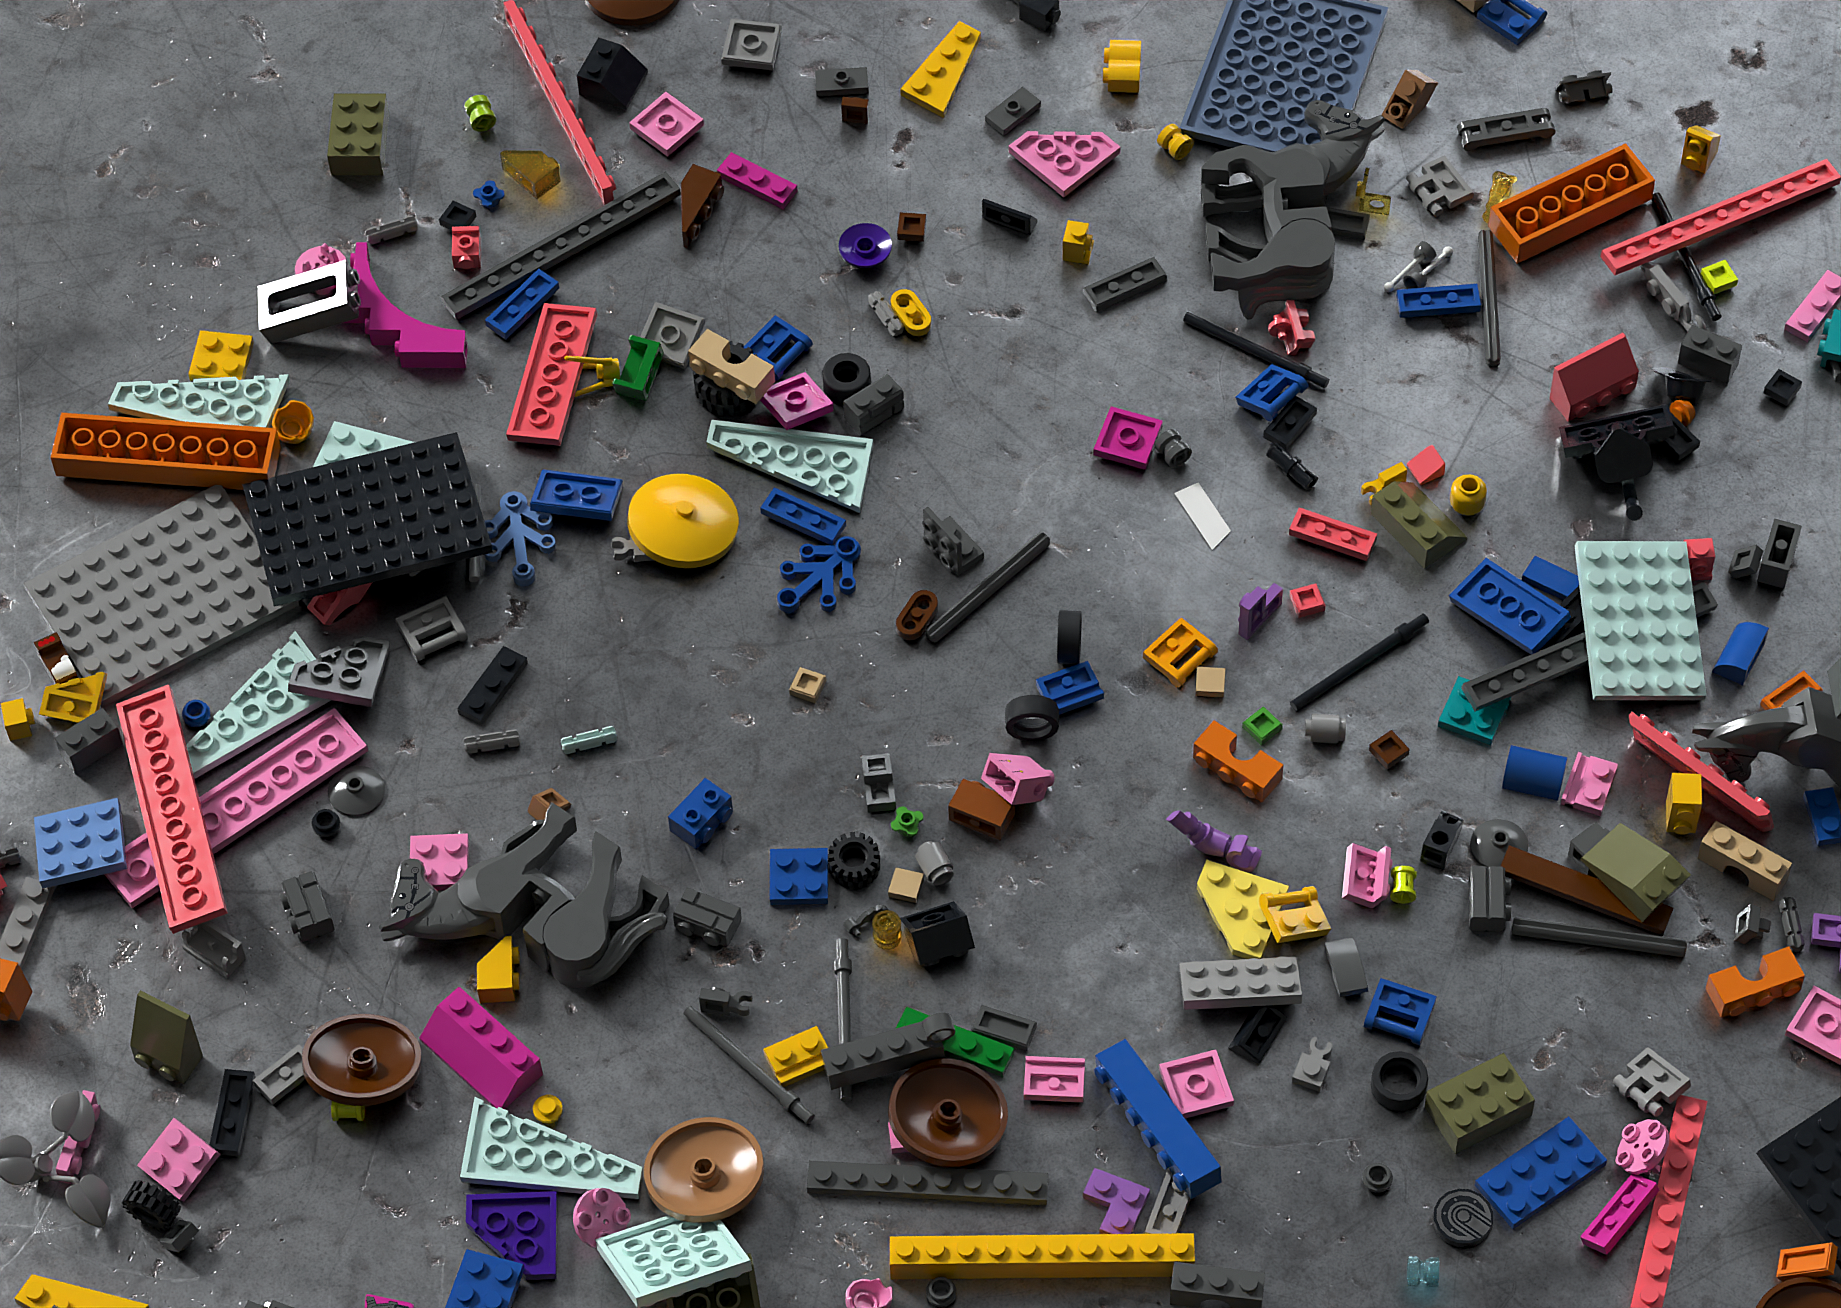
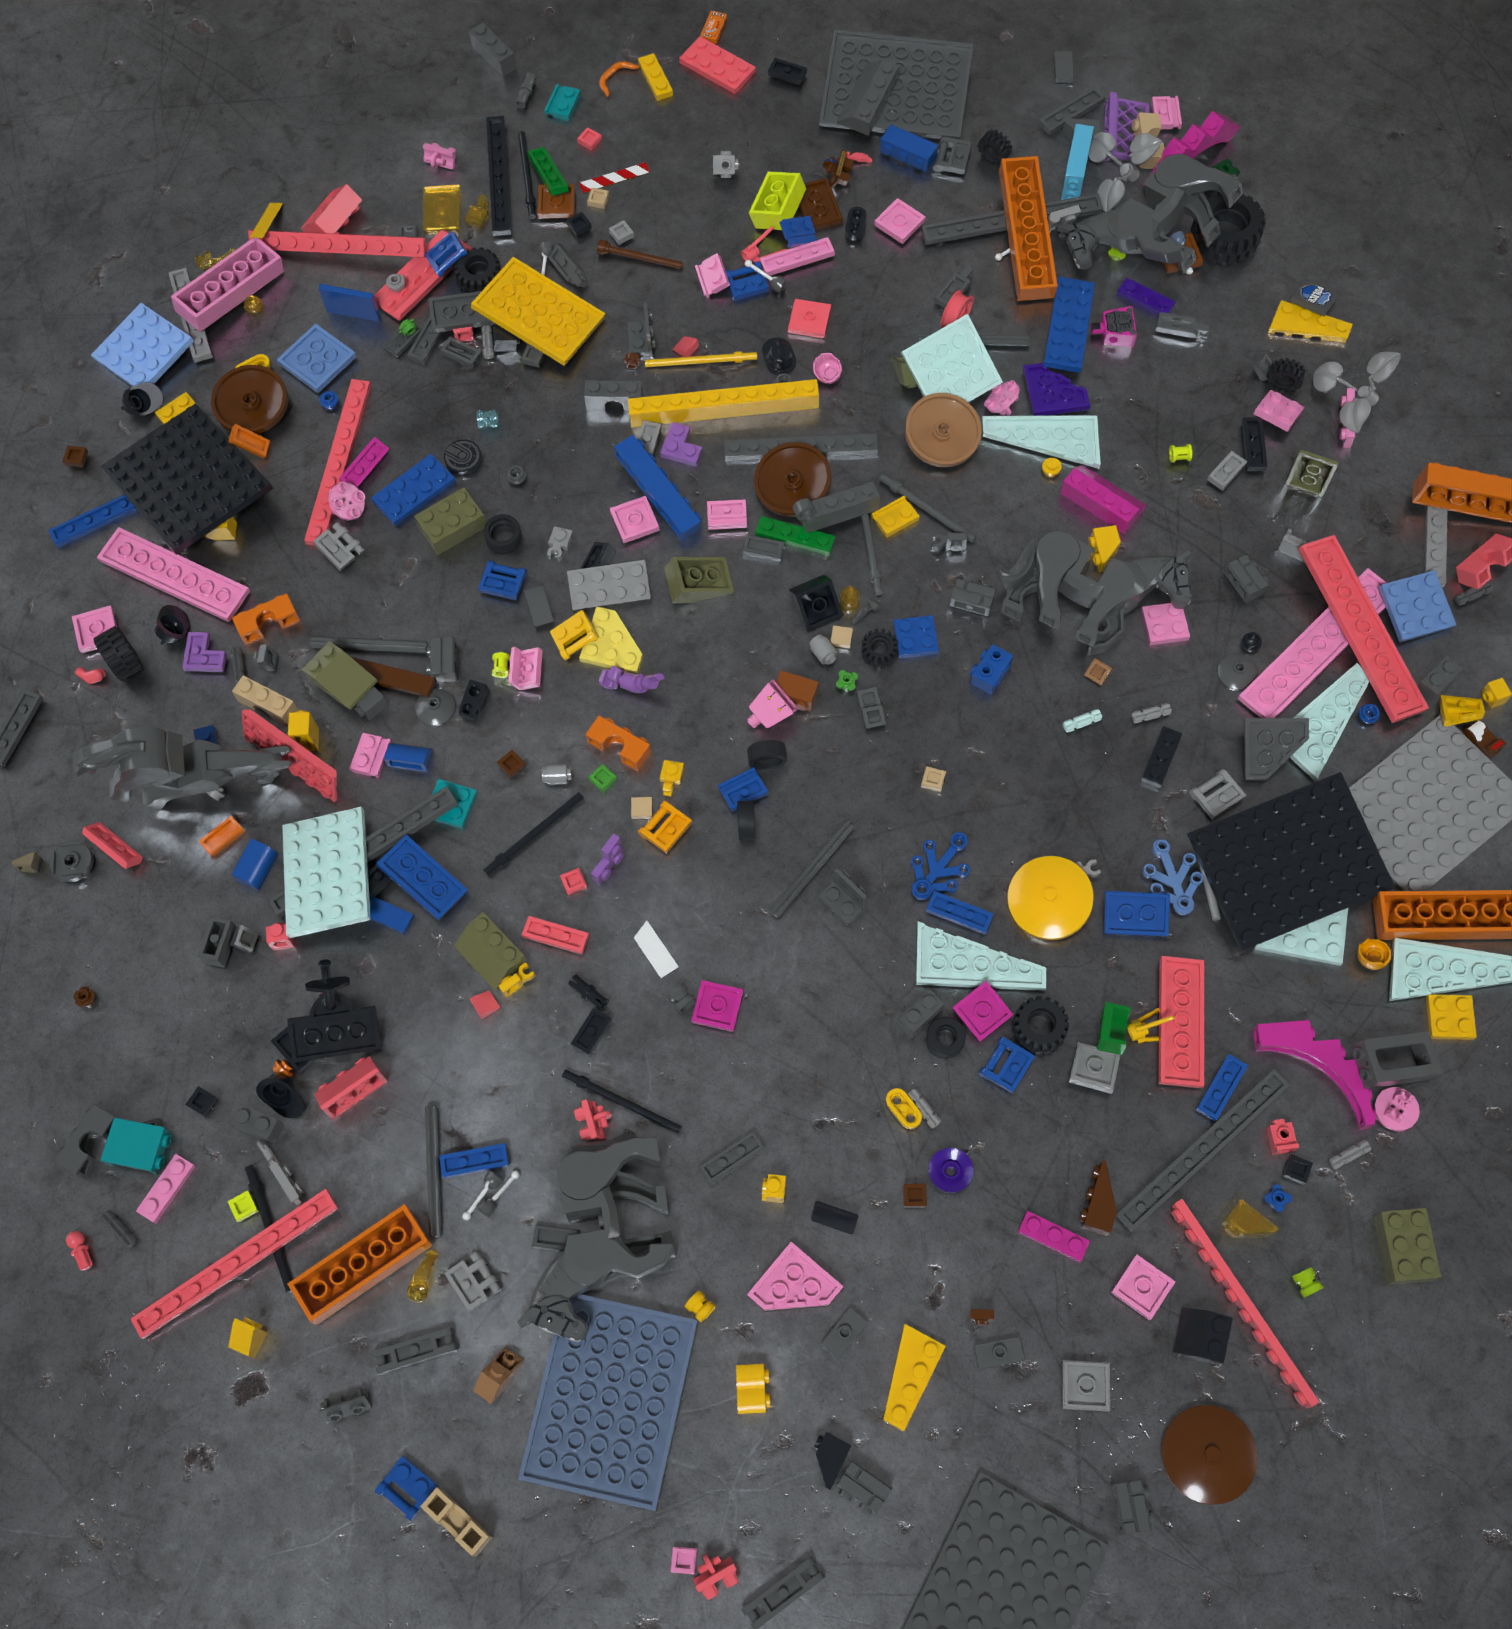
camera: 175 degrees right, 10 degrees up
reddish brown dish [302,1014,421,1106] -> none
tan arch [688,329,775,404] -> none
reddish brown plate [896,590,938,640] -> none
blue plate [1236,364,1309,422] -> none
clear yellow bracket [1356,168,1391,215] -> none
yellow head [1450,474,1487,516] -> none
none -> yellow plate [660,760,684,797]
none -> olive slope [664,557,735,603]

